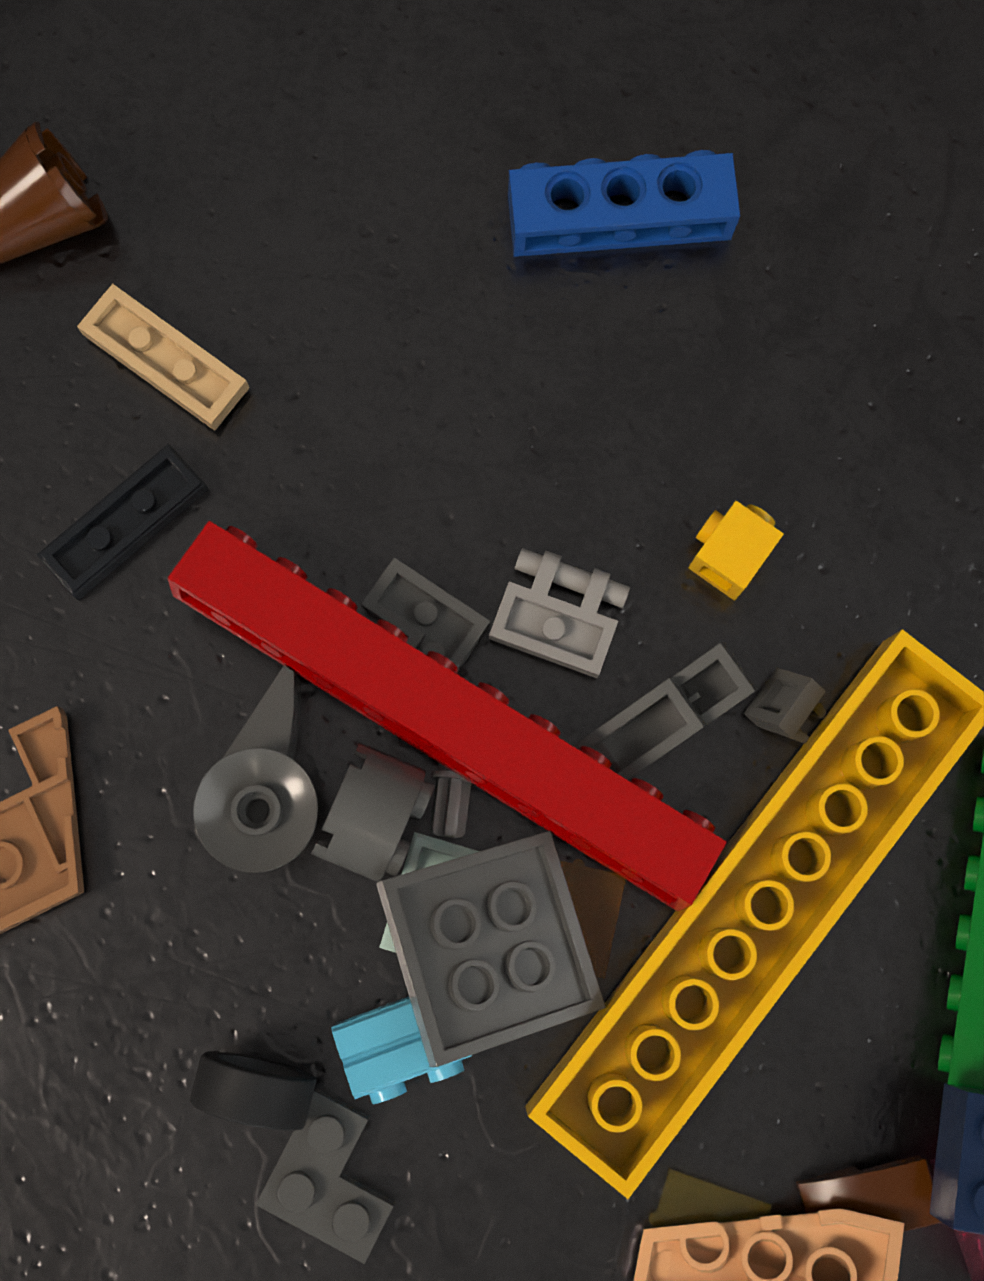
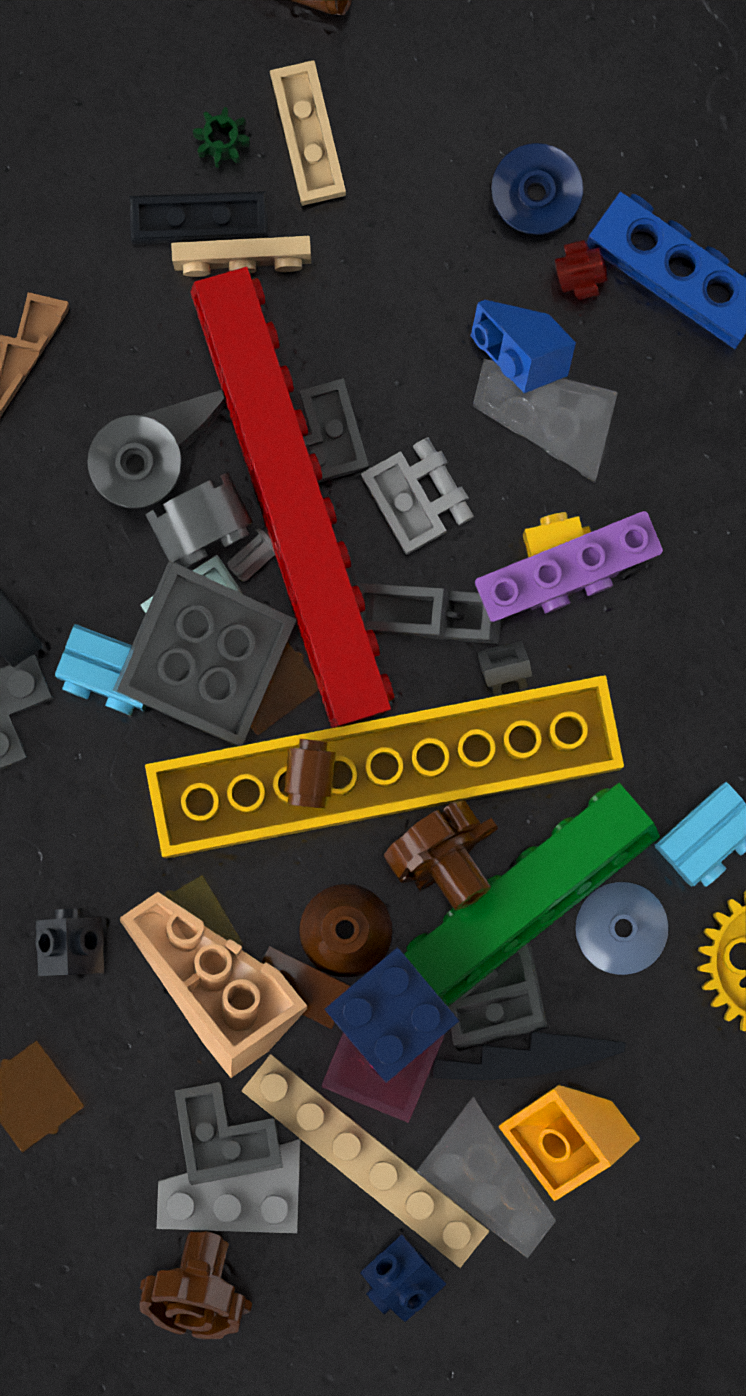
camera: 45 degrees right, 5 degrees up
none -> tan plate [171,236,311,277]
none -> dark green gear [193,107,250,168]
none -> reddish brown brick [284,739,336,808]
none -> reddish brown cone [300,884,392,977]
none -> reddish brown piece [384,800,498,911]
none -> blue slope [471,300,576,393]
none -> clear wing [473,359,618,483]
none -> medium lavender bracket [475,511,663,622]
none -> dark blue dish [491,143,583,235]
none -> clear red gear [555,240,608,300]

